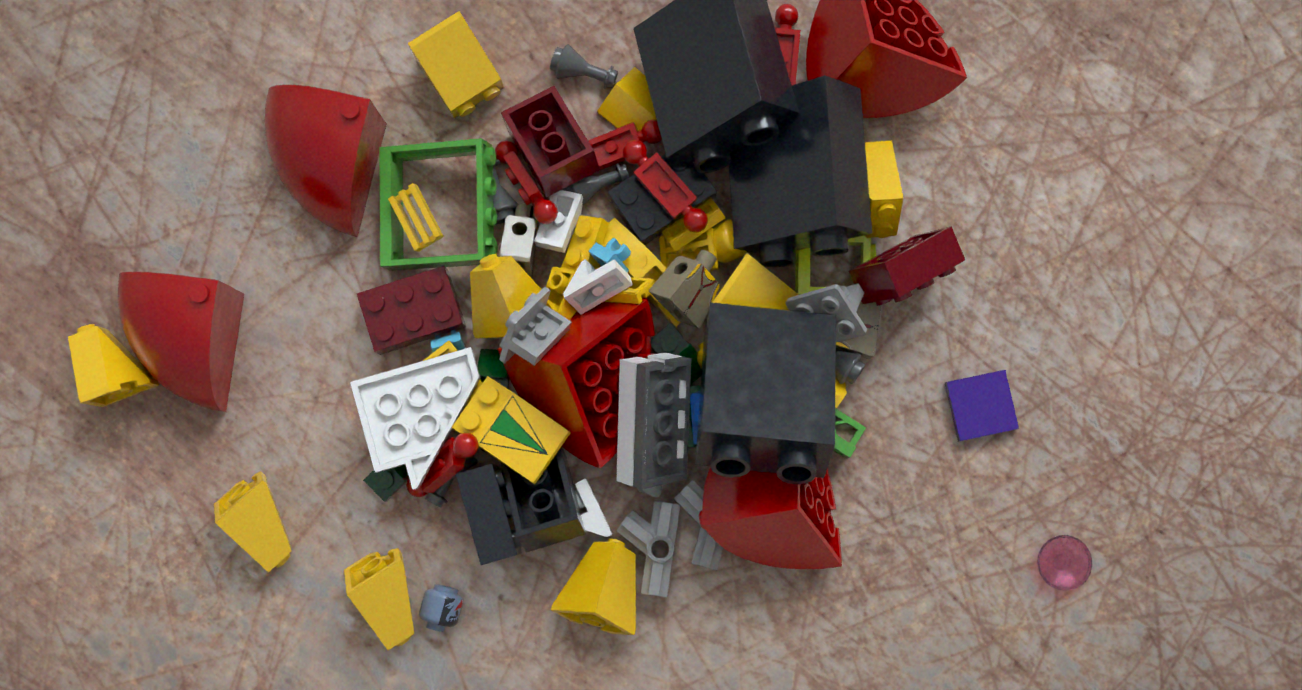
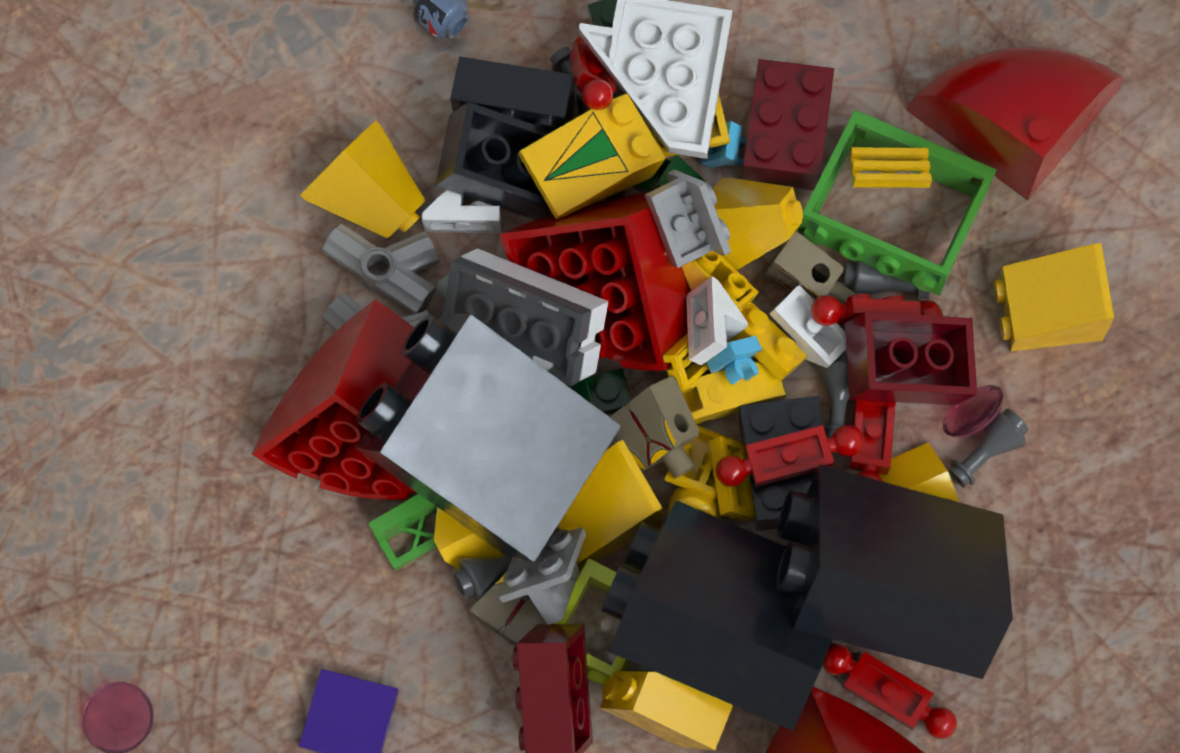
camera: 125 degrees right, 10 degrees down
none -> clear pink piece [943,385,1003,438]

